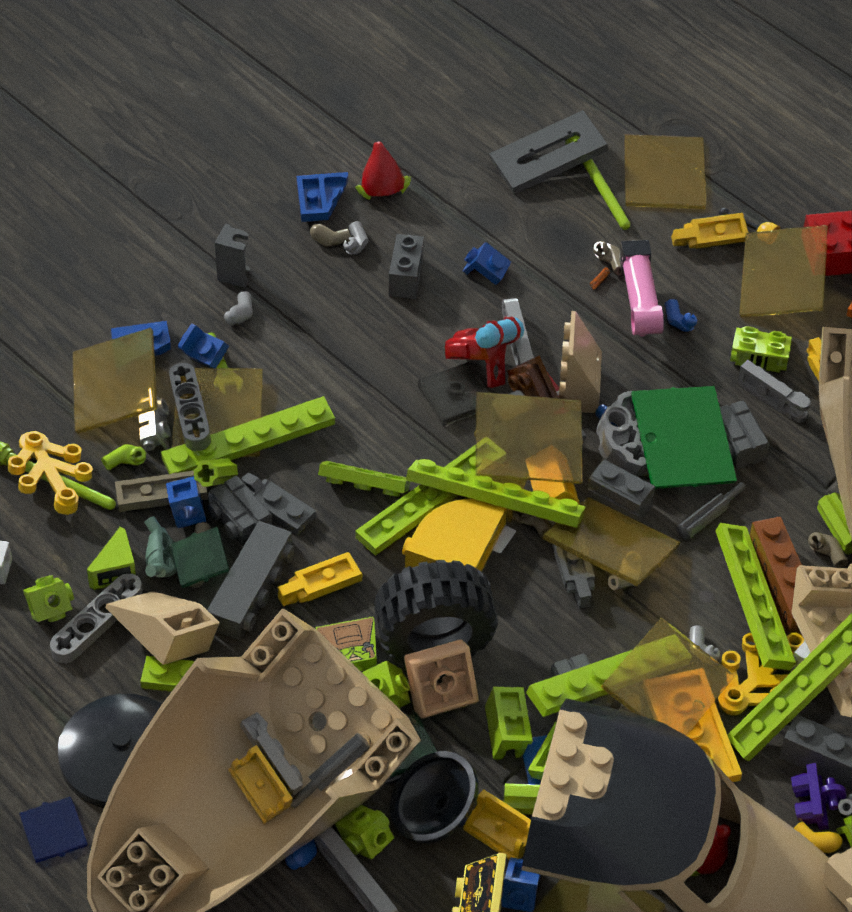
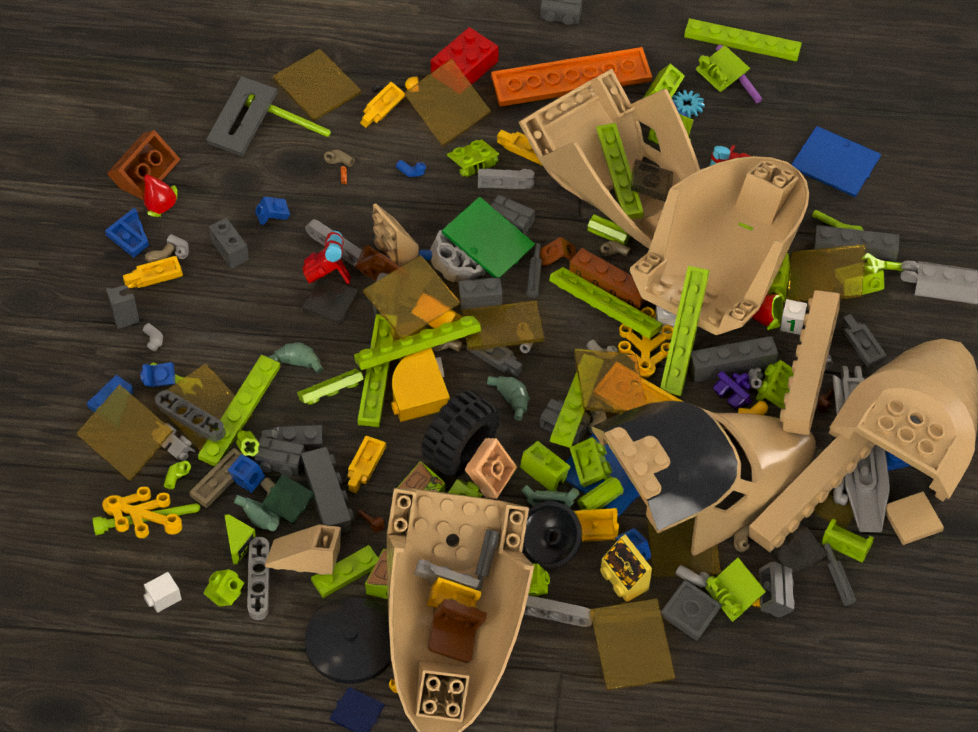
camera: 40 degrees left, 5 degrees up
bright pink piece [619,240,663,337] -> none
none -> dark orange slope [107,130,180,200]
none -> yellow hinge [123,256,183,289]
none -> sand green piece [268,342,324,374]
none -> reddish brown bracket [428,599,487,663]
none -> sand green piece [487,376,530,421]
none -> sand green piece [521,485,579,507]
none -> dark orange bracket [540,237,577,267]

